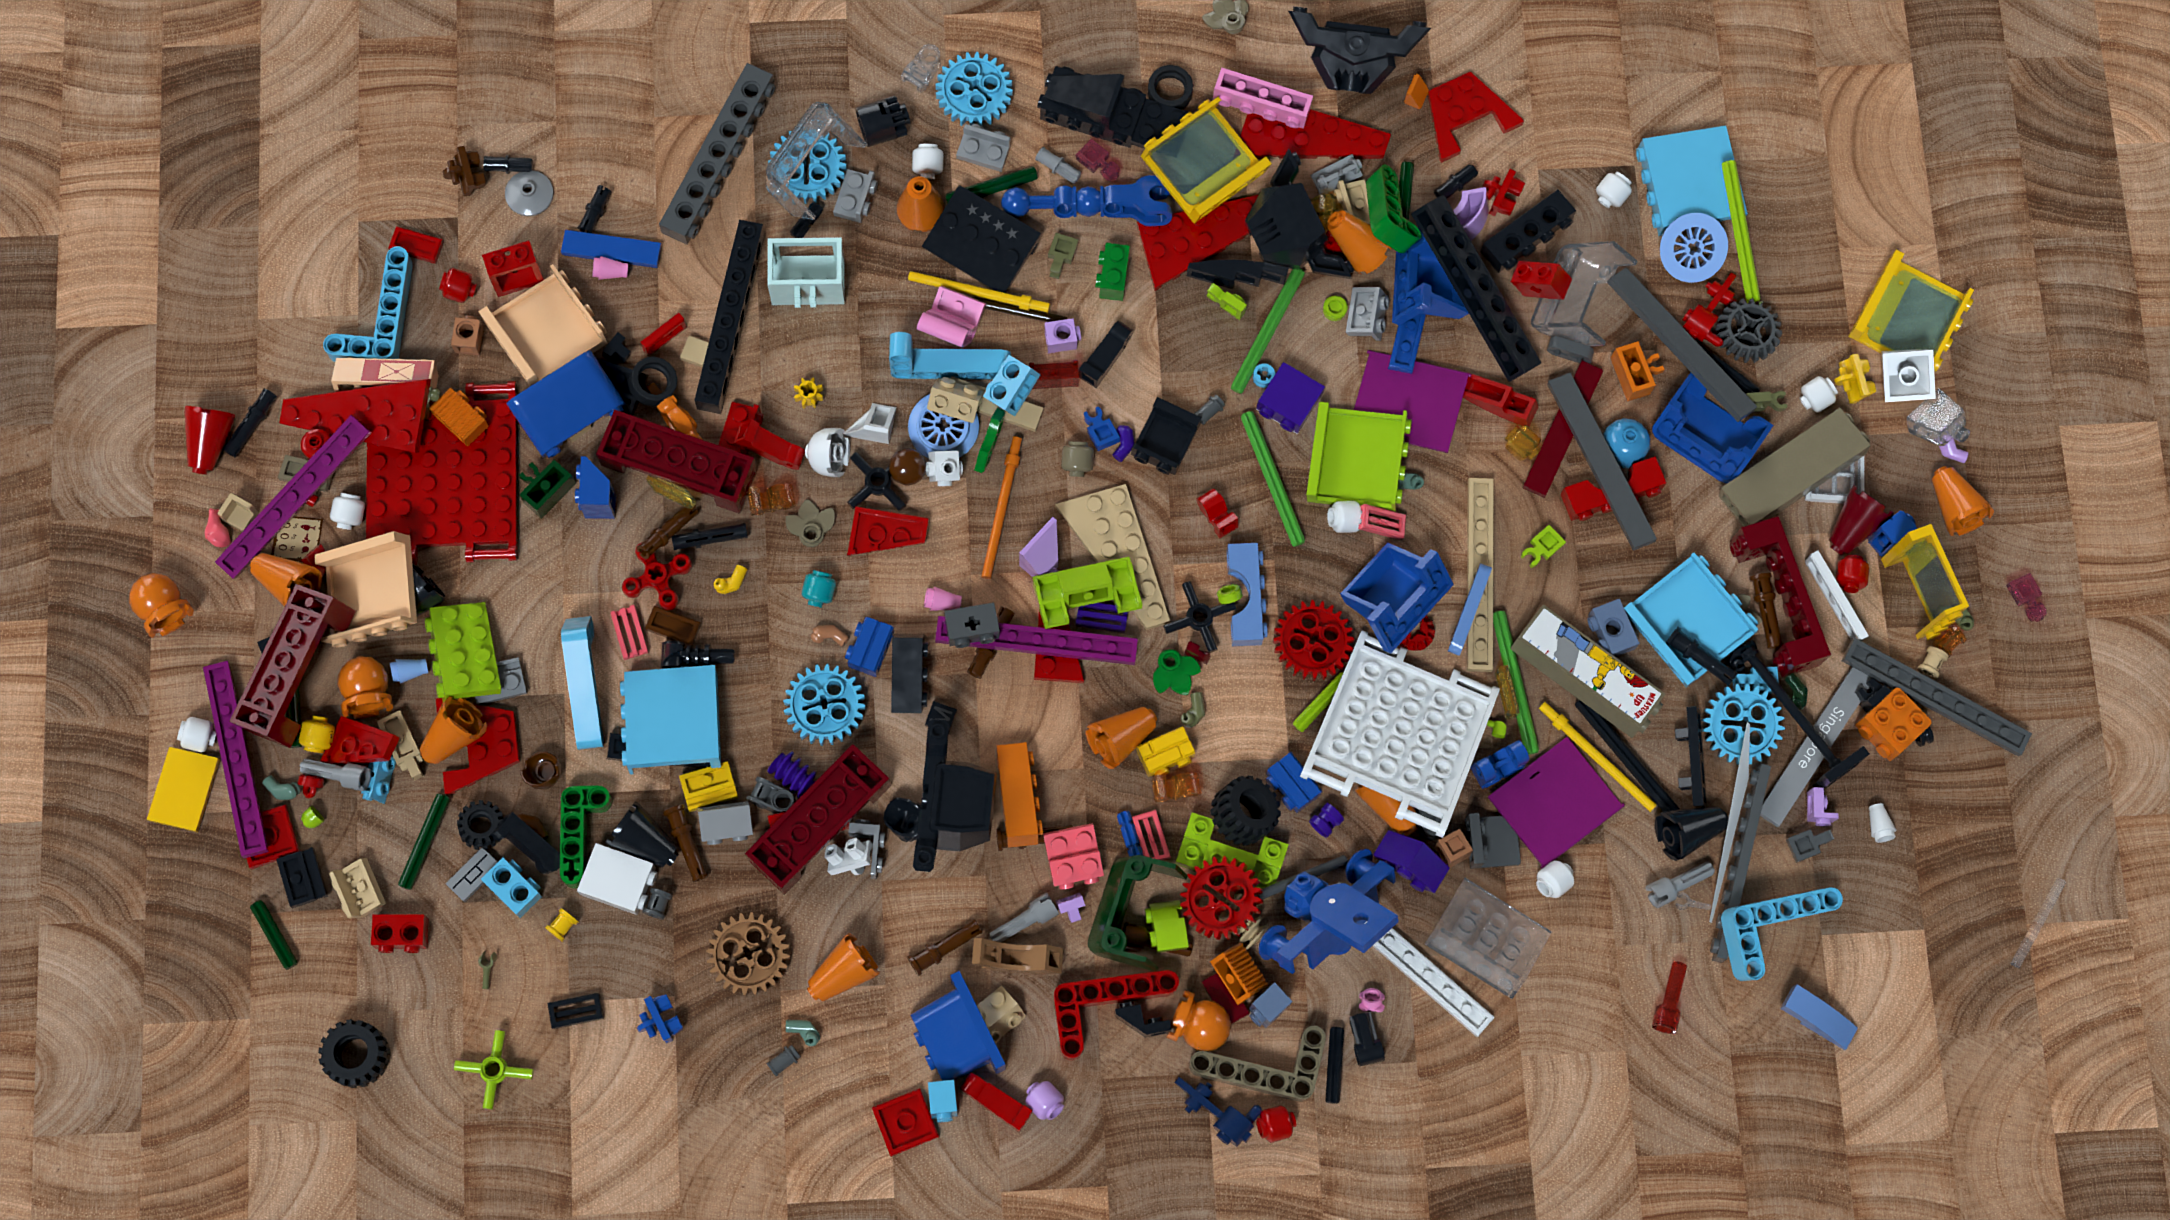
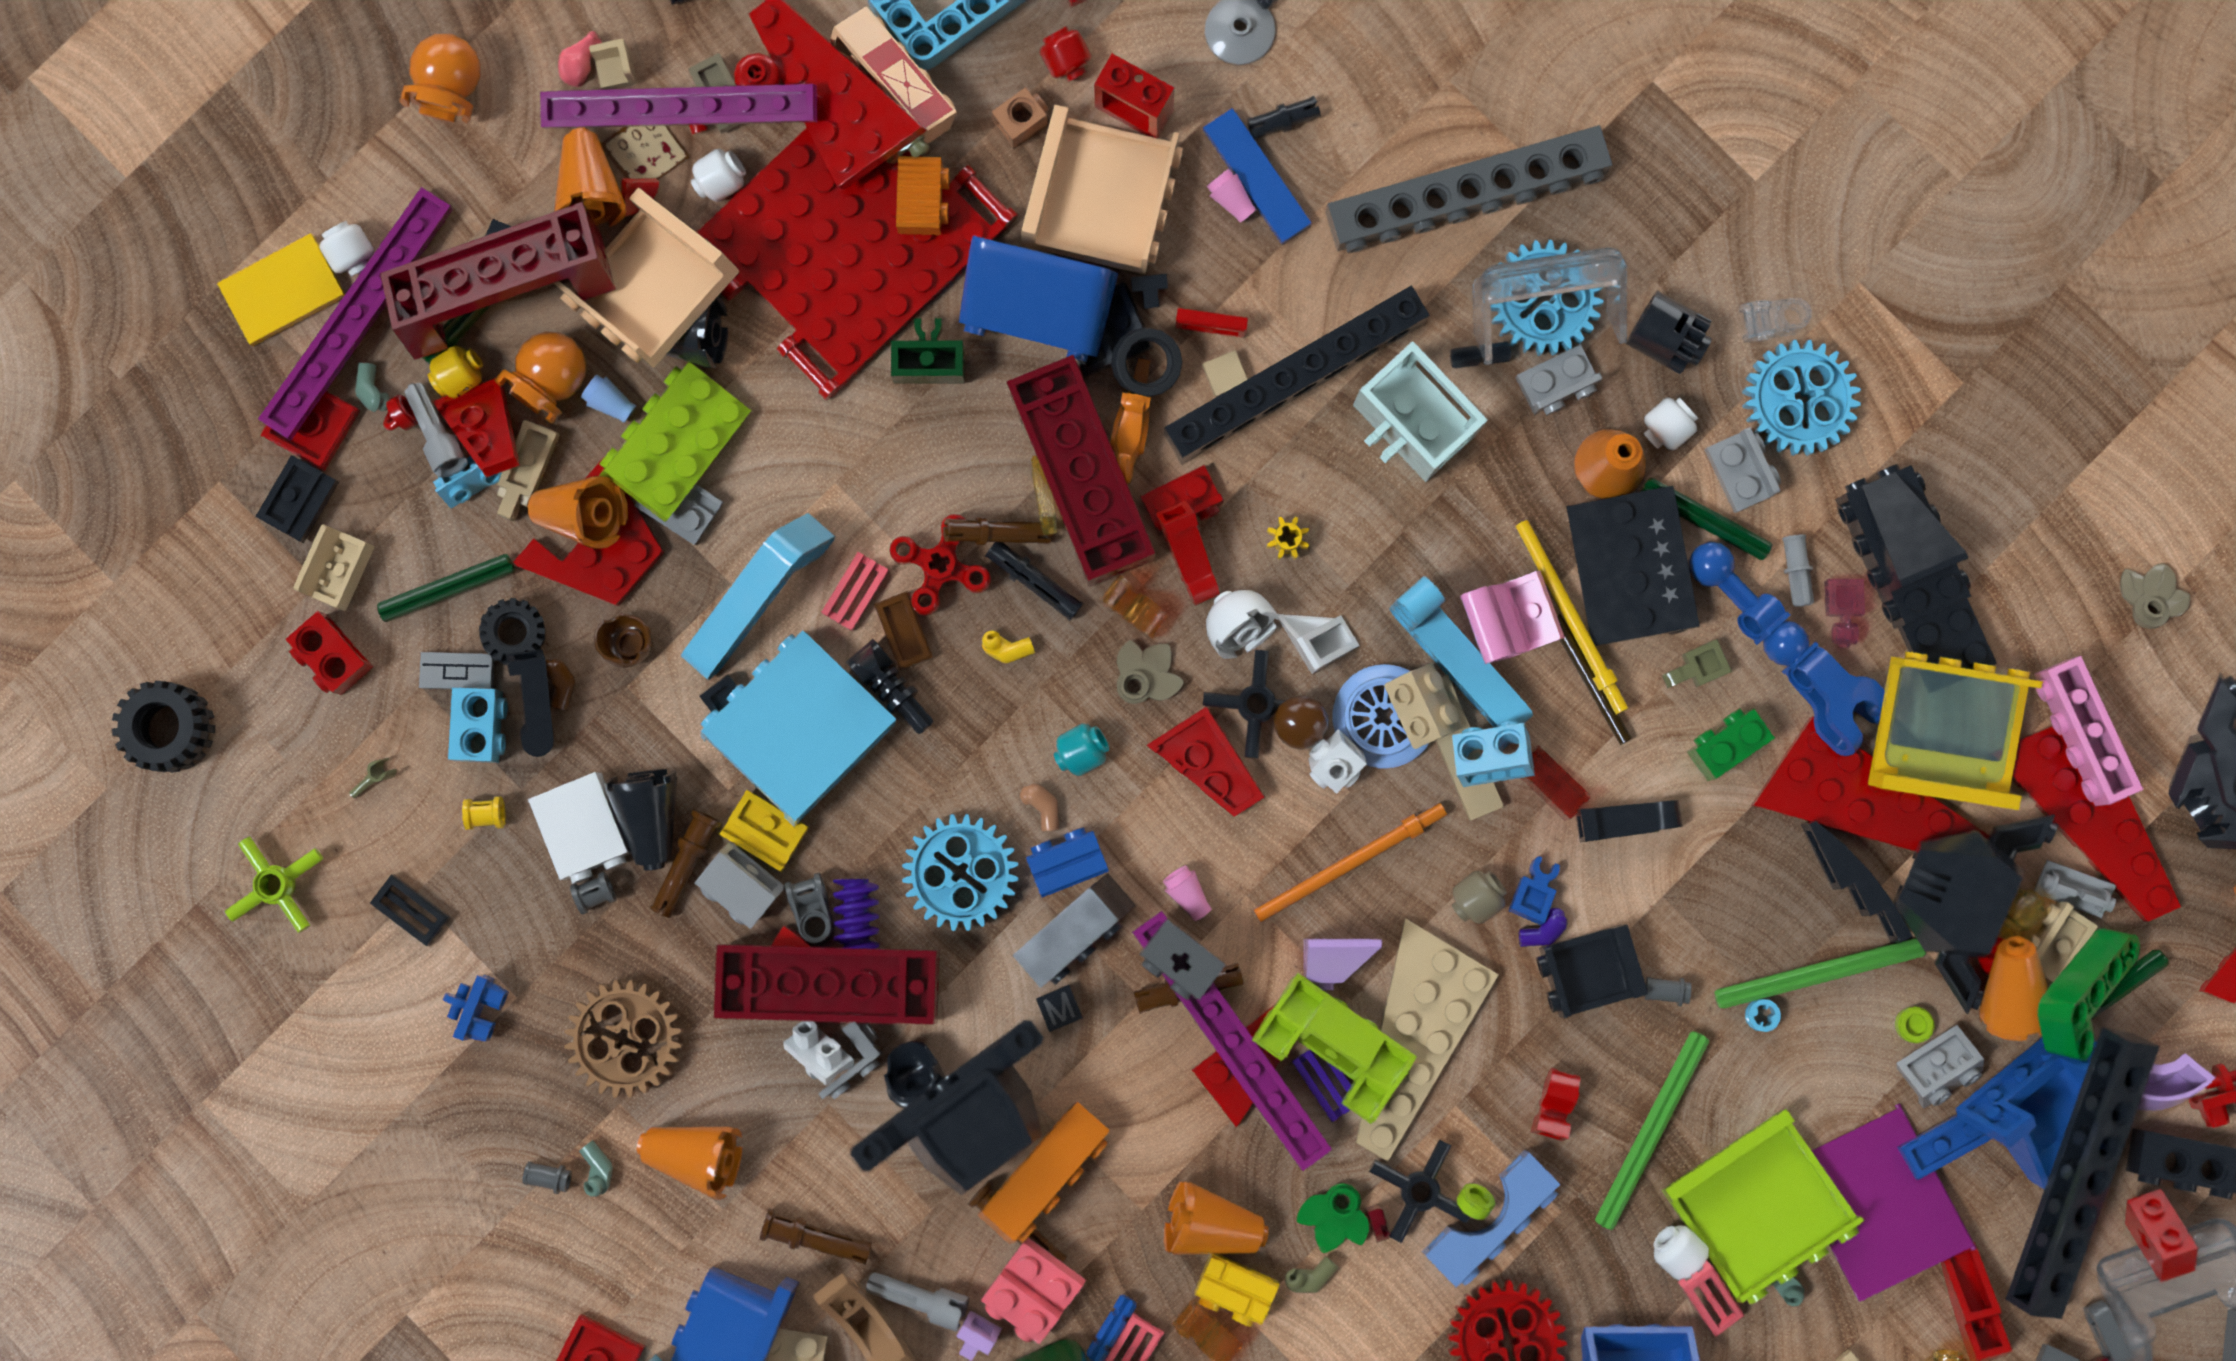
camera: 55 degrees right, 10 degrees up
dark green axle [250,900,298,970] -> none
lime hinge [301,806,324,828] -> none
green beam [560,785,613,889] -> none
blue slope [575,456,616,519] -> none
green tile [974,408,1005,473] -> none
lavender brick [1044,318,1081,353] -> none
black tyre [1147,65,1193,110] -> none
lime plate [1206,283,1247,320] -> none
dark purple piece [1256,362,1325,434] -> none
black axle [1434,165,1478,199] -> none

